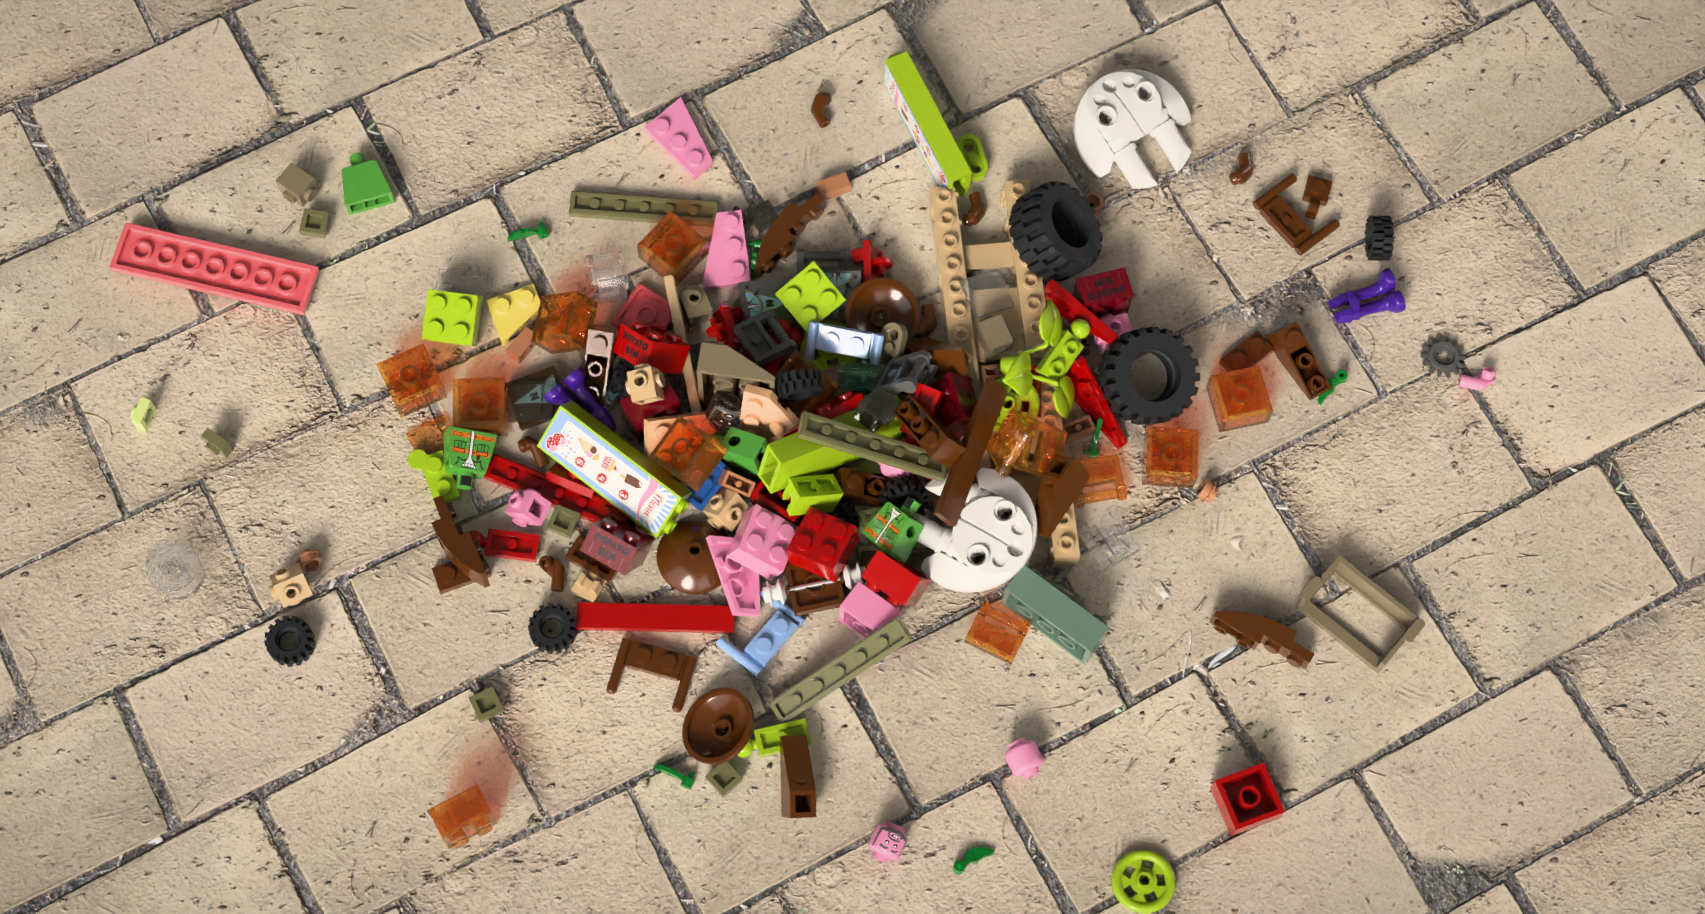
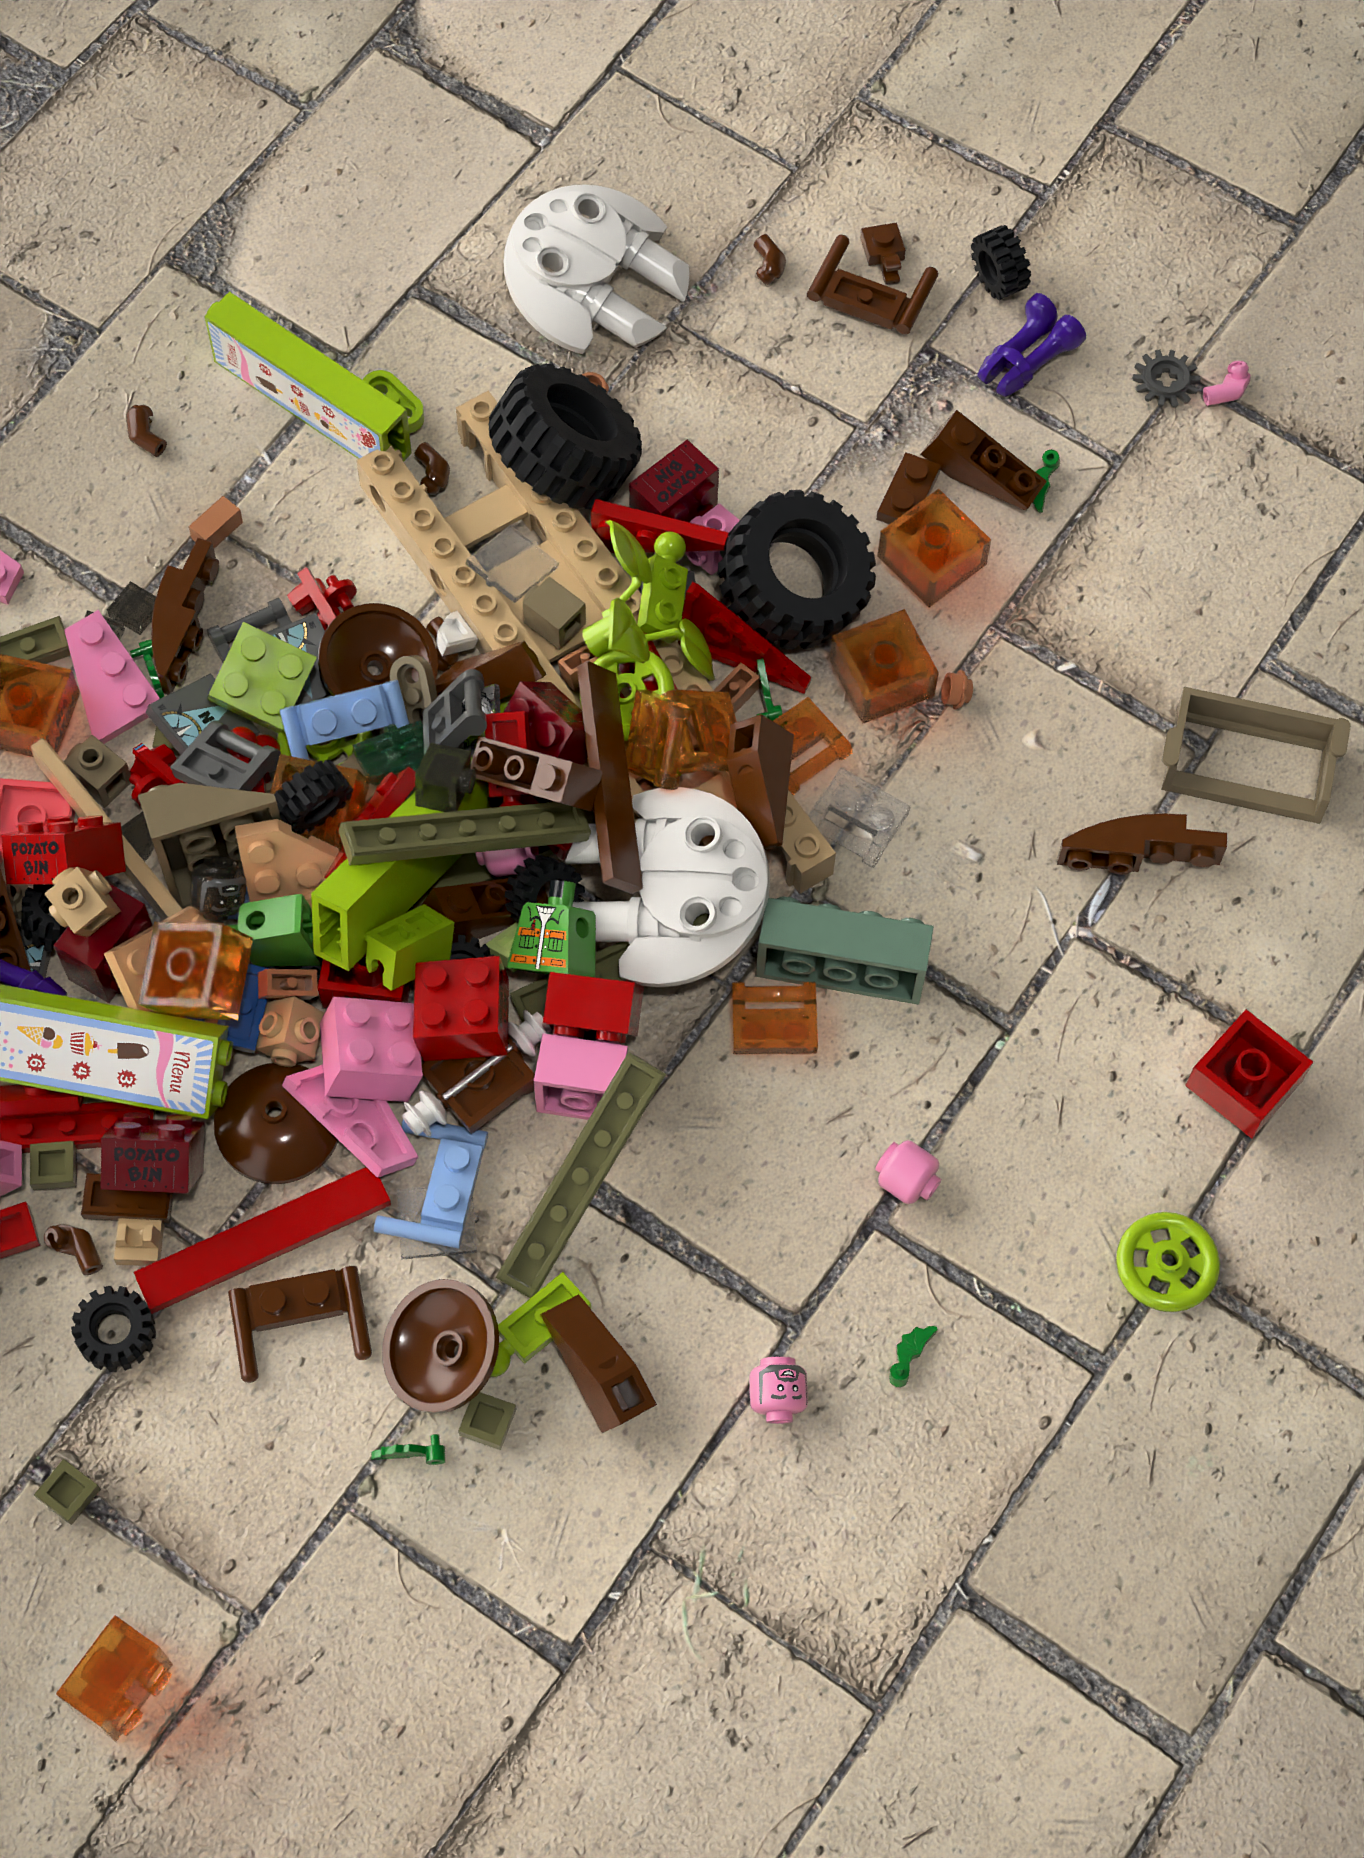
camera: 25 degrees left, 5 degrees down
none -> white tile [436,611,478,656]

